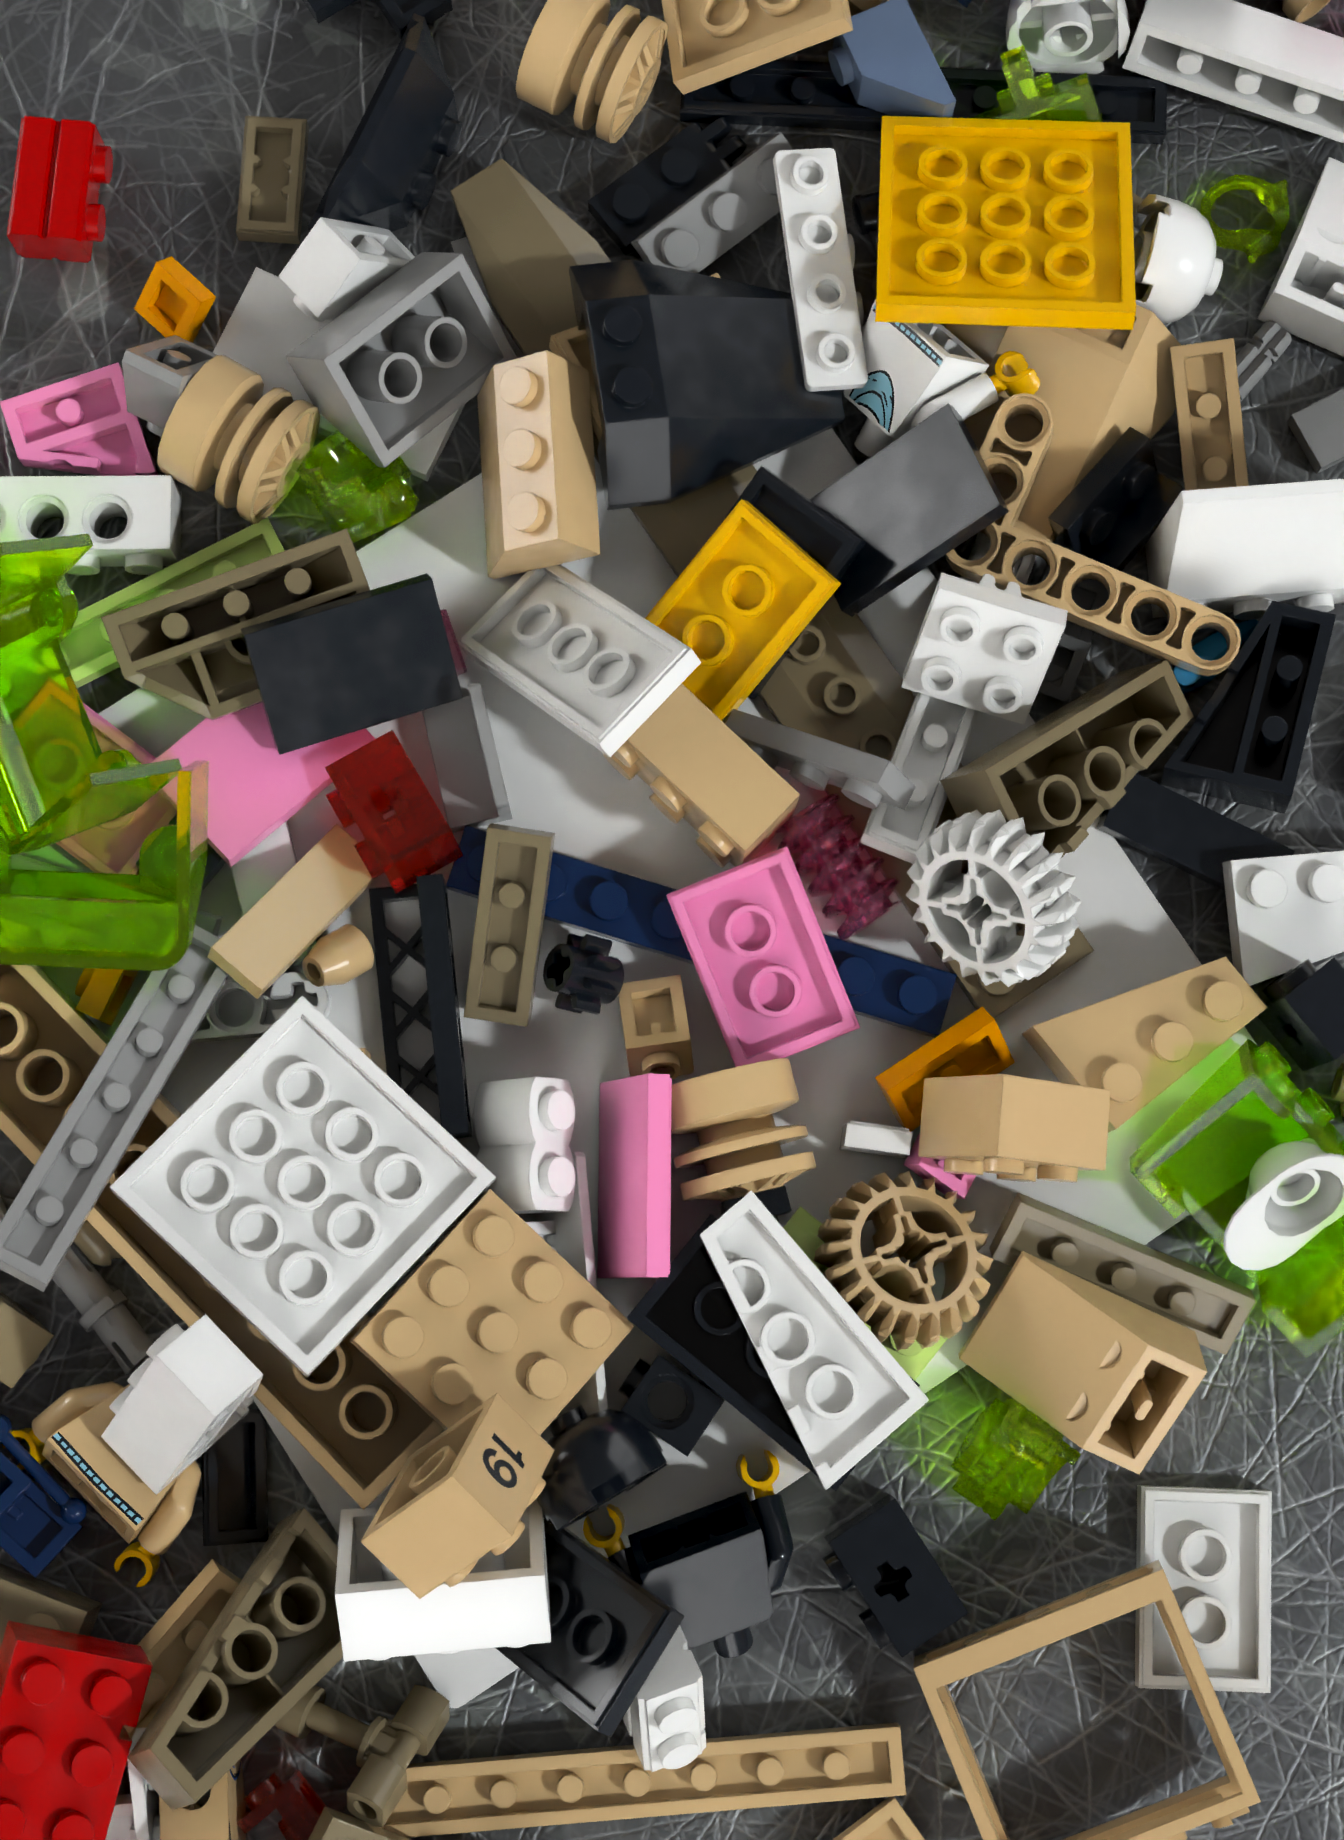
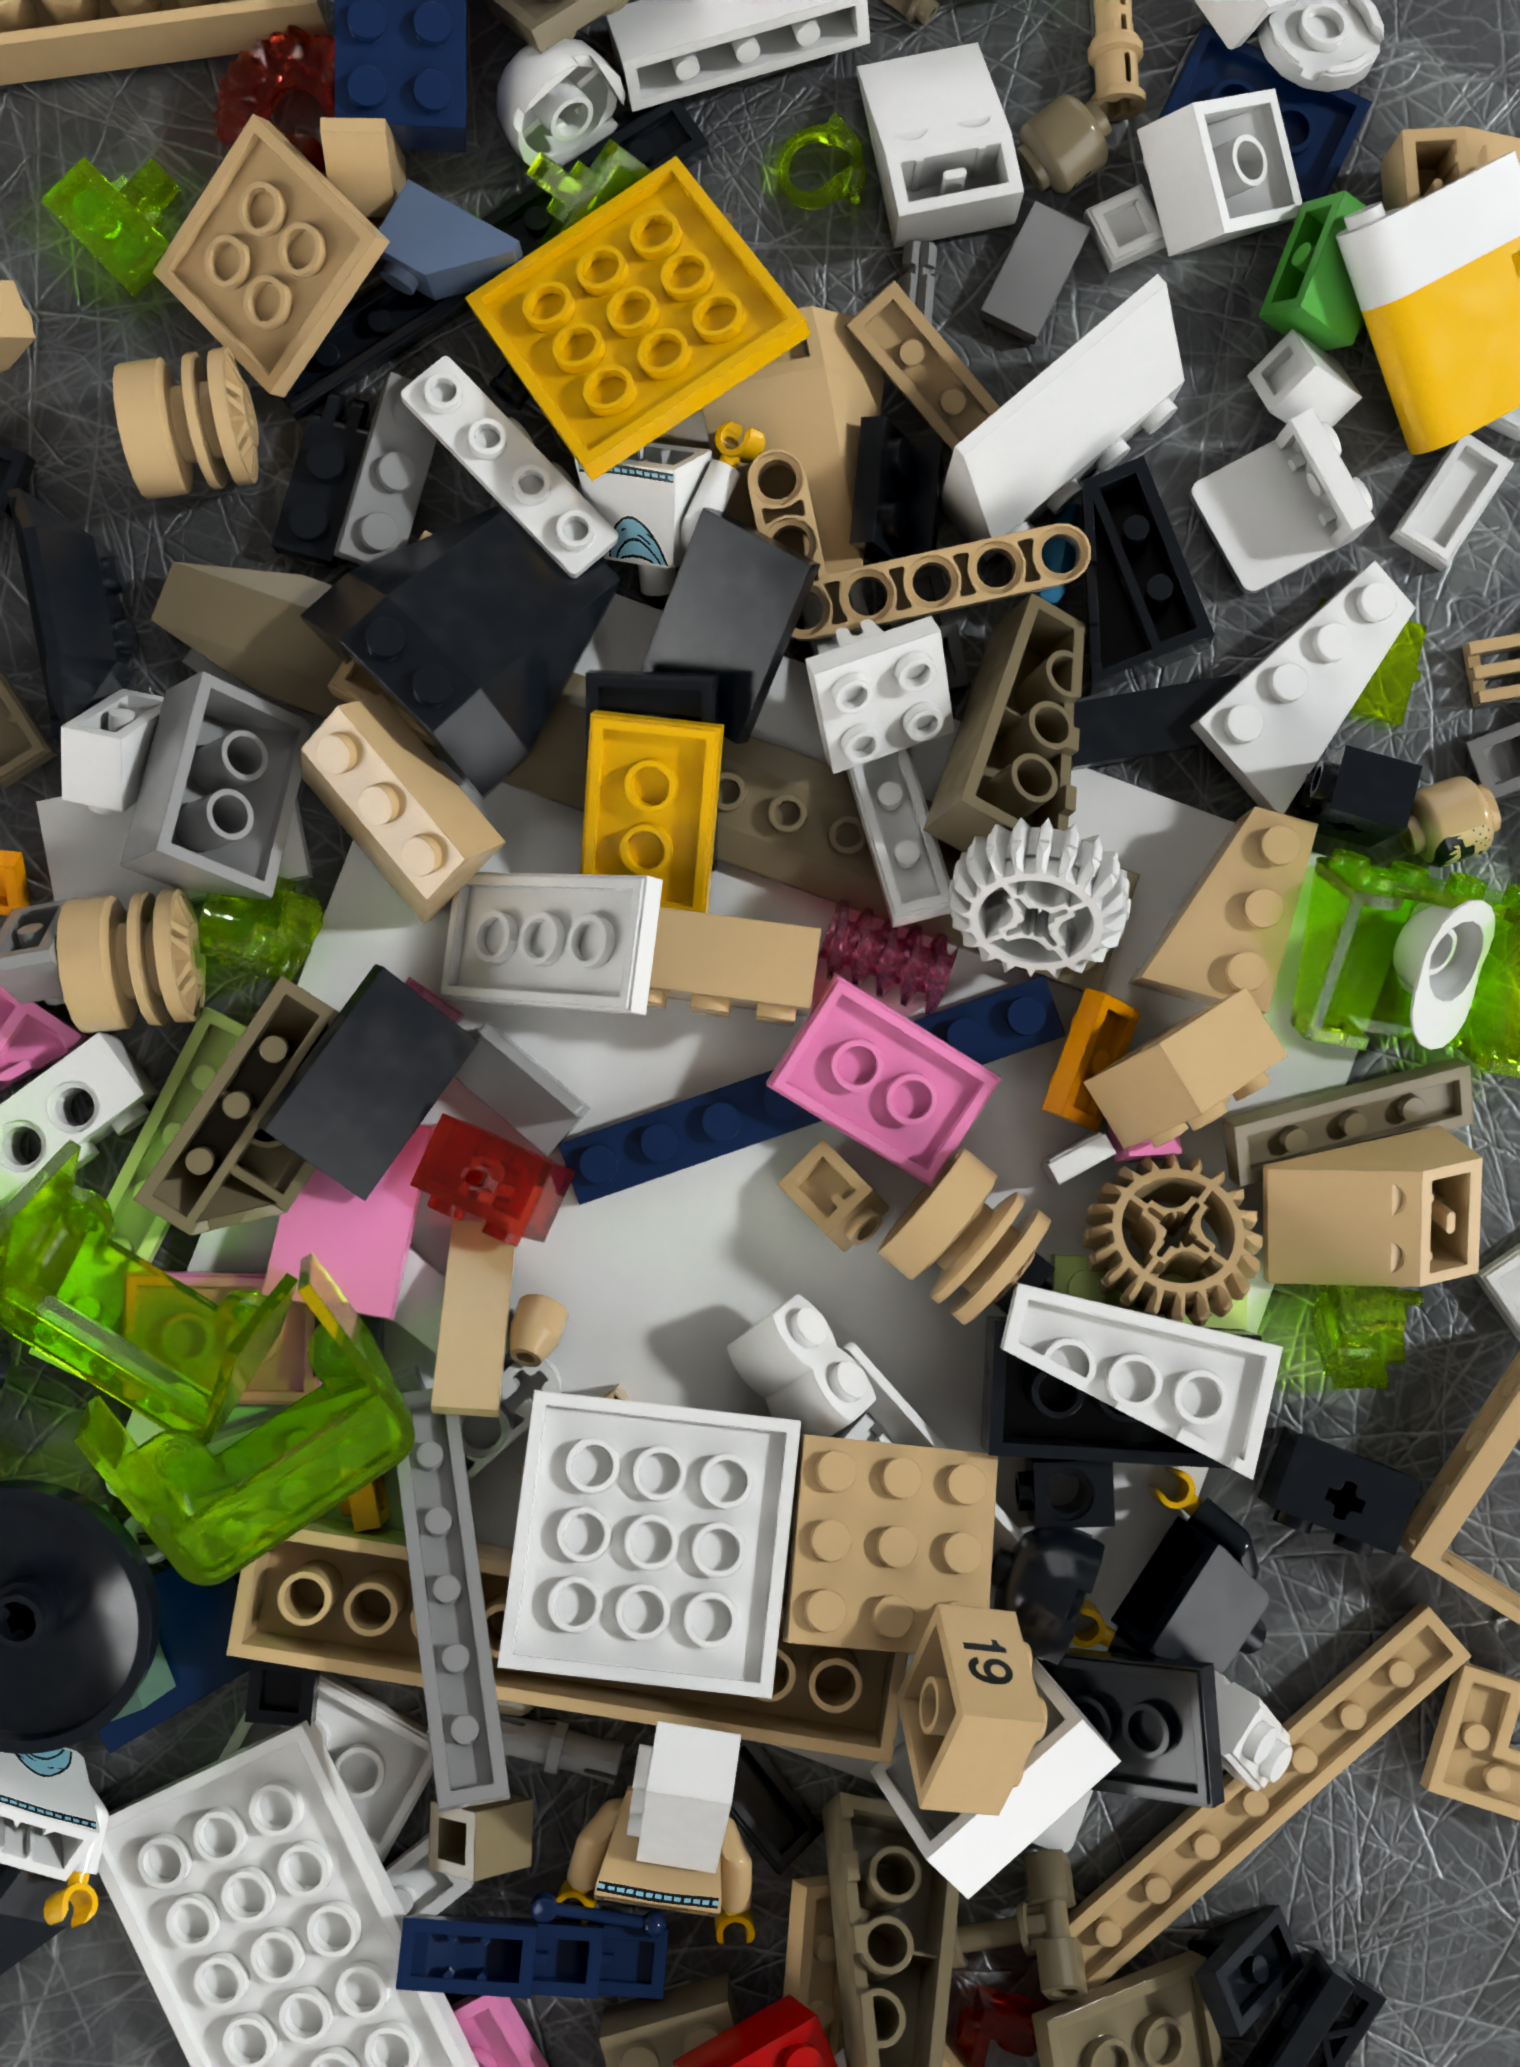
camera: 35 degrees left, 5 degrees up
black fence [369,873,472,1139] -> none
dark tan plate [463,823,555,1027] -> none
black gear [543,933,624,1015] -> none
bright pink tile [597,1073,672,1278] -> none
light grey plate [726,709,916,810] -> none
white cylinder [1134,194,1223,324] -> none

